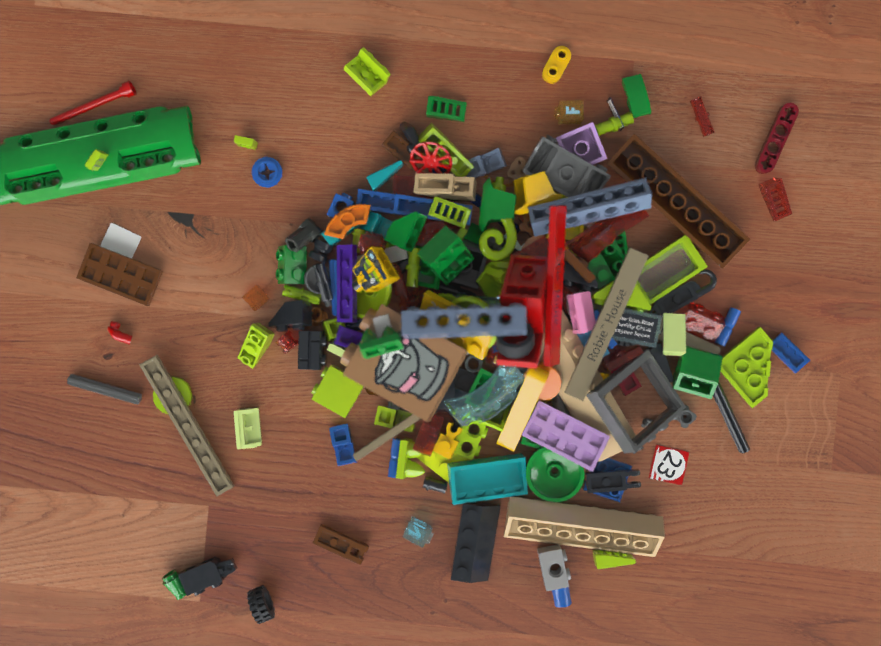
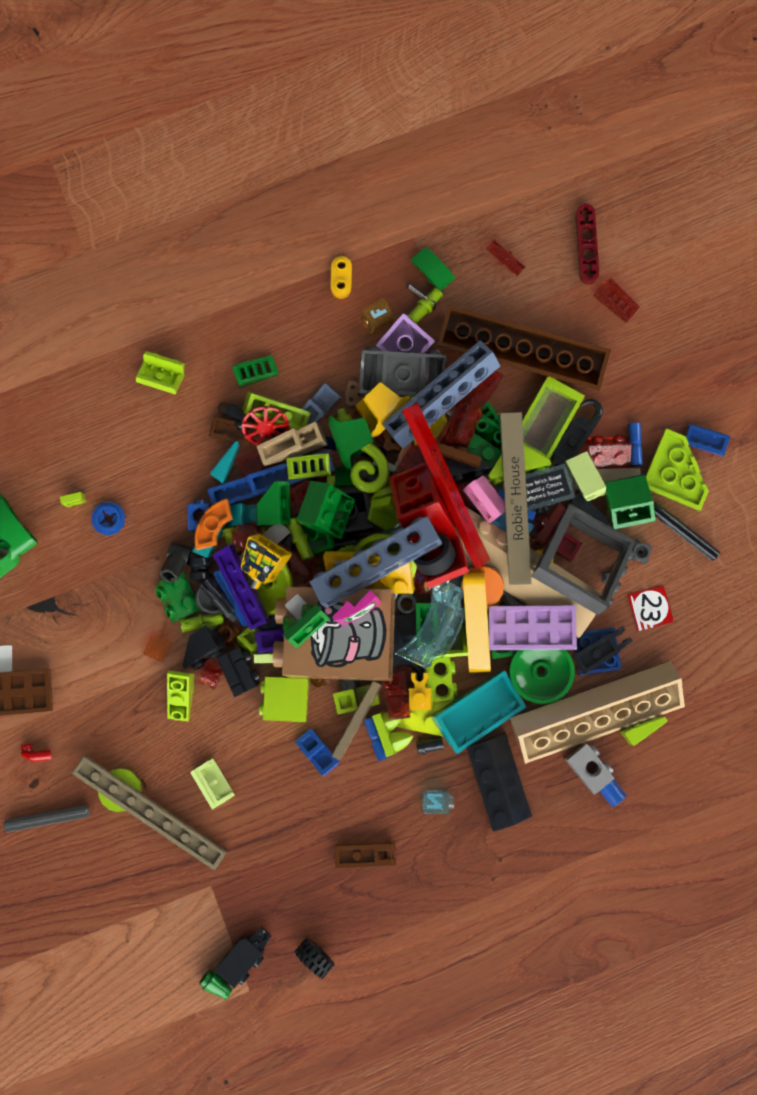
camera: 30 degrees left, 5 degrees down
none -> dark pink slope [332,590,381,625]

